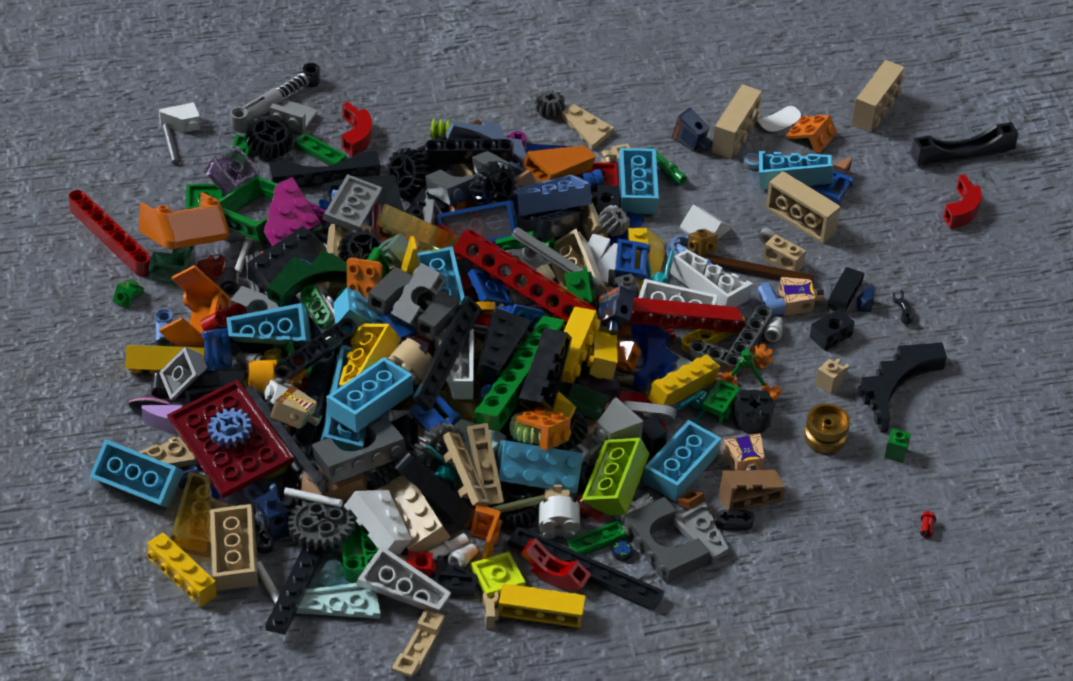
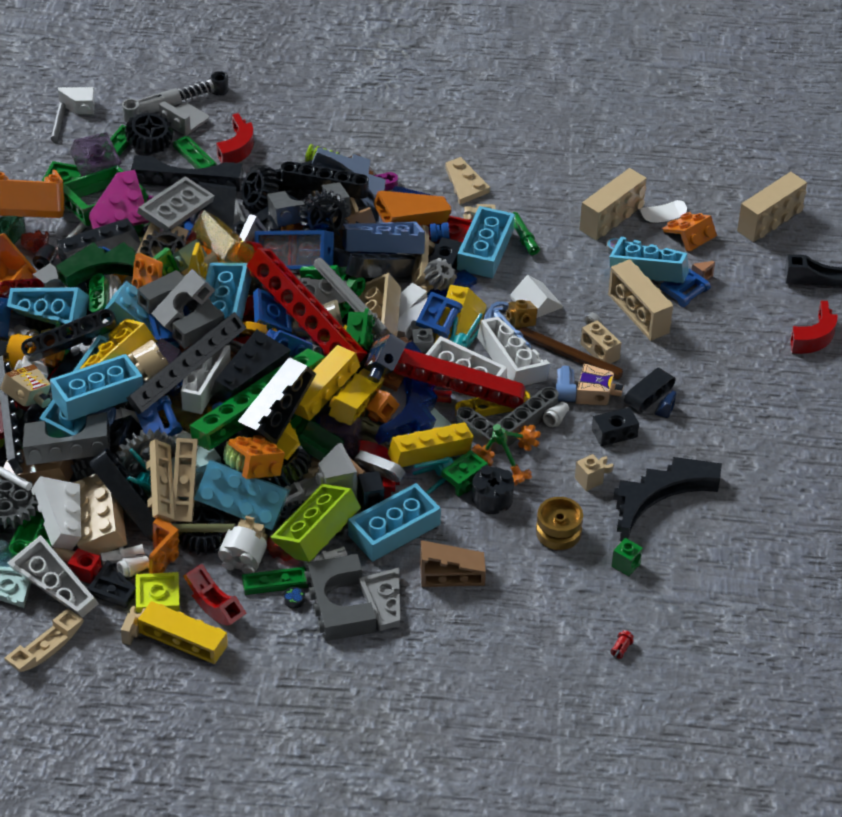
camera: 20 degrees right, 0 degrees up
black plate [508,526,665,610] -> none
dark grey gear [535,90,565,118] -> none
dark blue torso [671,108,713,151] -> none
dark orange plate [677,490,706,509] -> none
black beam [716,509,755,530] -> none
light nougat torso [722,434,764,471] -> none
black arm [893,290,914,325] -> none

